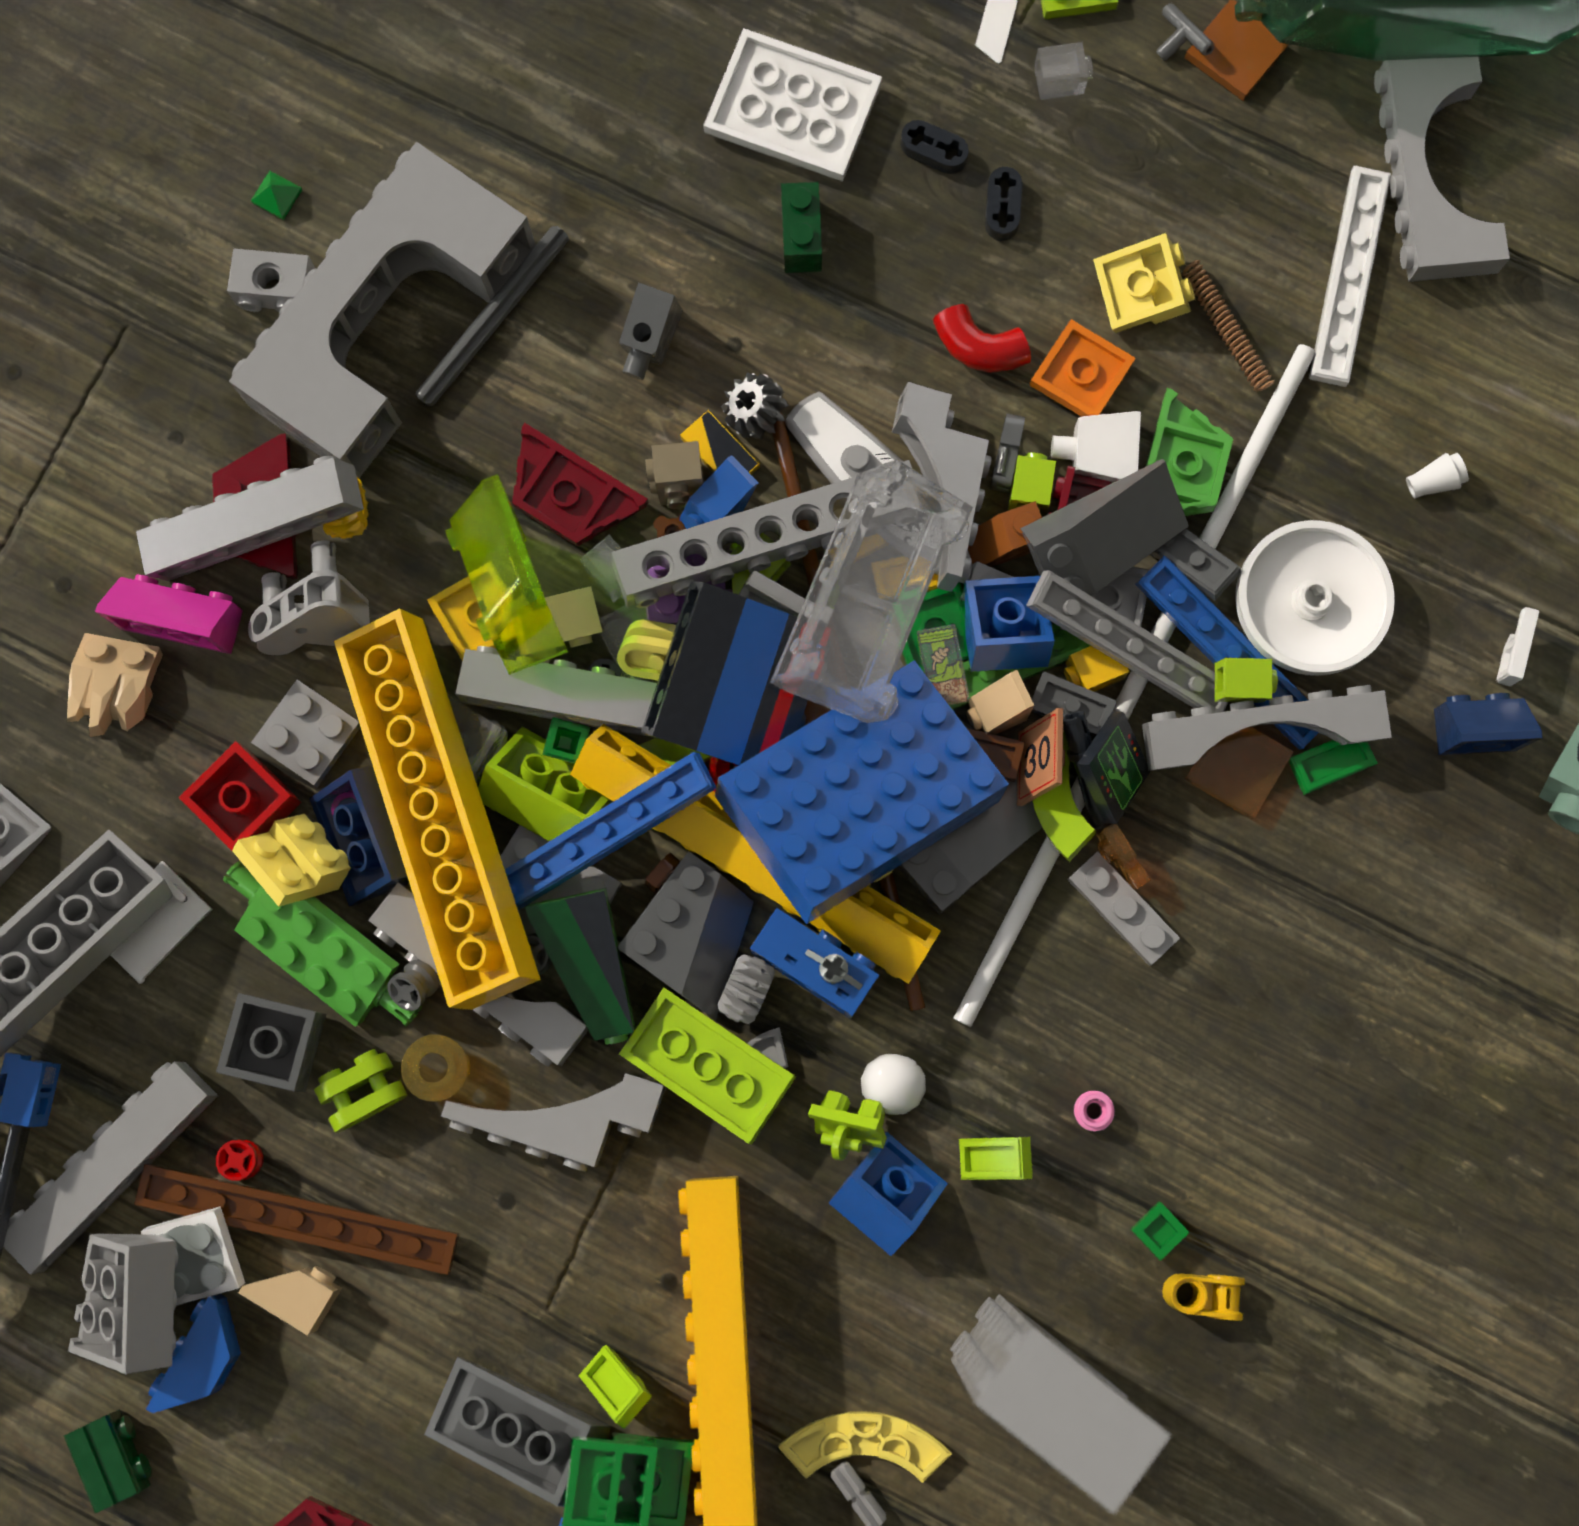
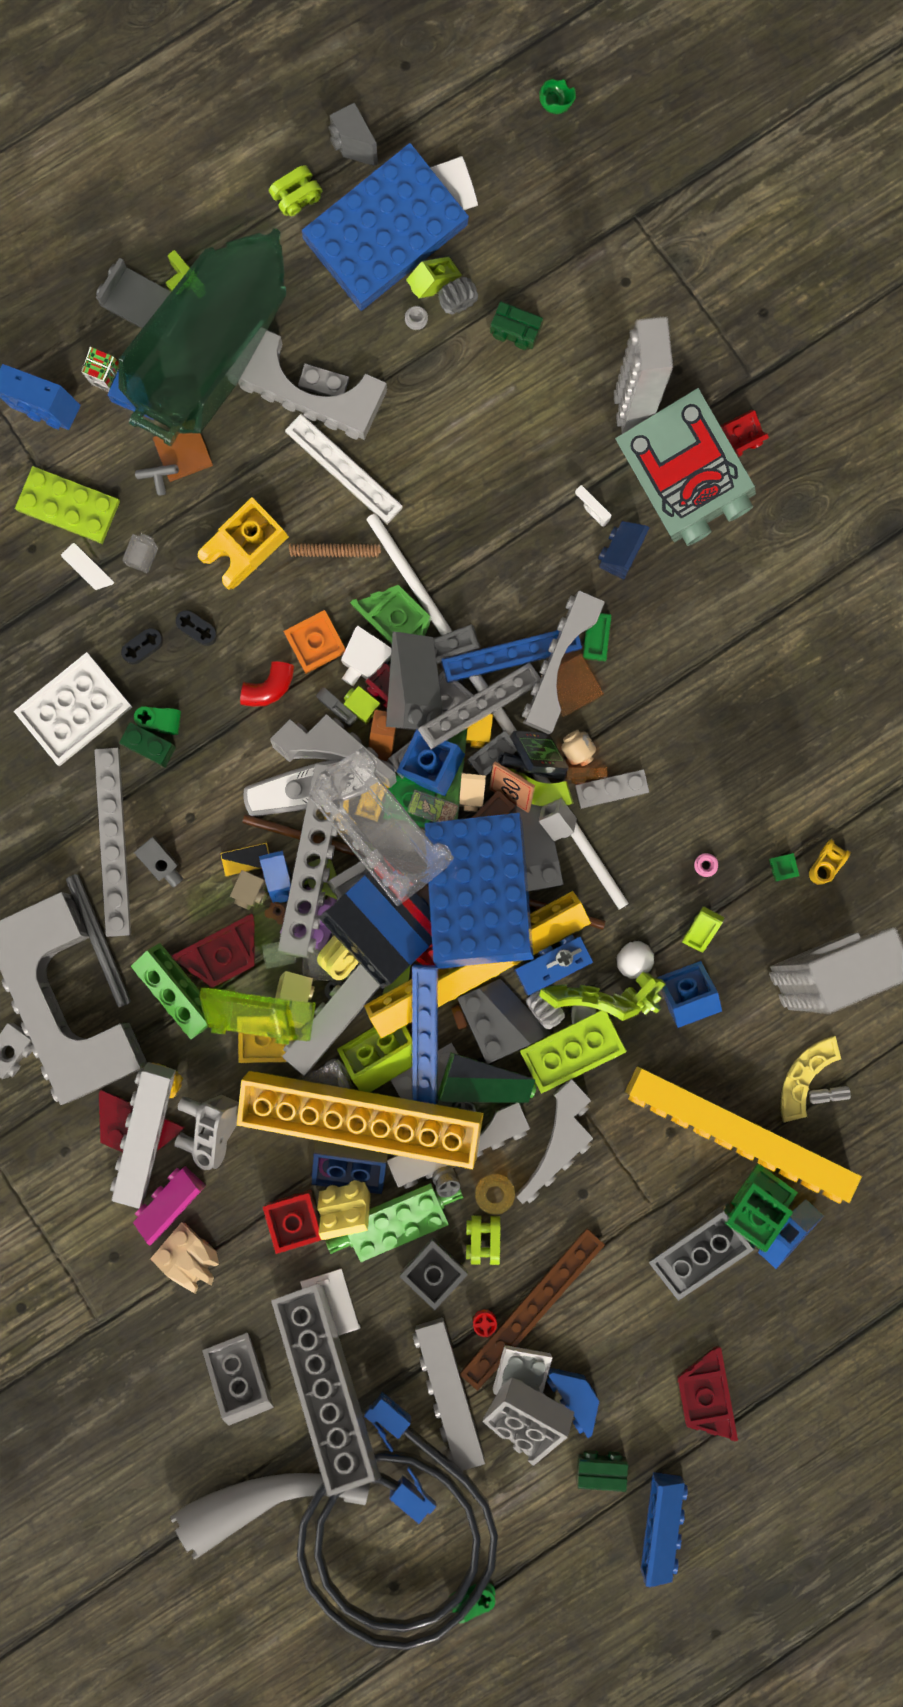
camera: 65 degrees left, 5 degrees up
tan slope [238,1266,342,1335] -> none
light grey plate [251,680,361,788] -> none
green slope [542,717,591,764] -> none
lime tile [579,1344,652,1429] -> none
dark grey gear [720,372,789,440] -> none
light yellow plate [1093,233,1195,333] -> none
lime brick [1215,658,1278,703] -> none
white dish [1236,520,1394,676] -> none
white cone [1406,453,1469,499] -> none
none -> light grey plate [94,748,131,937]
none -> bright green brick [131,943,220,1039]
none -> green piece [134,707,181,735]
none -> yellow brick [198,497,289,589]
none -> light grey plate [298,364,349,397]
none -> light grey brick [539,798,577,841]
none -> lime tile [539,984,640,1021]
none -> tan head [561,730,596,766]

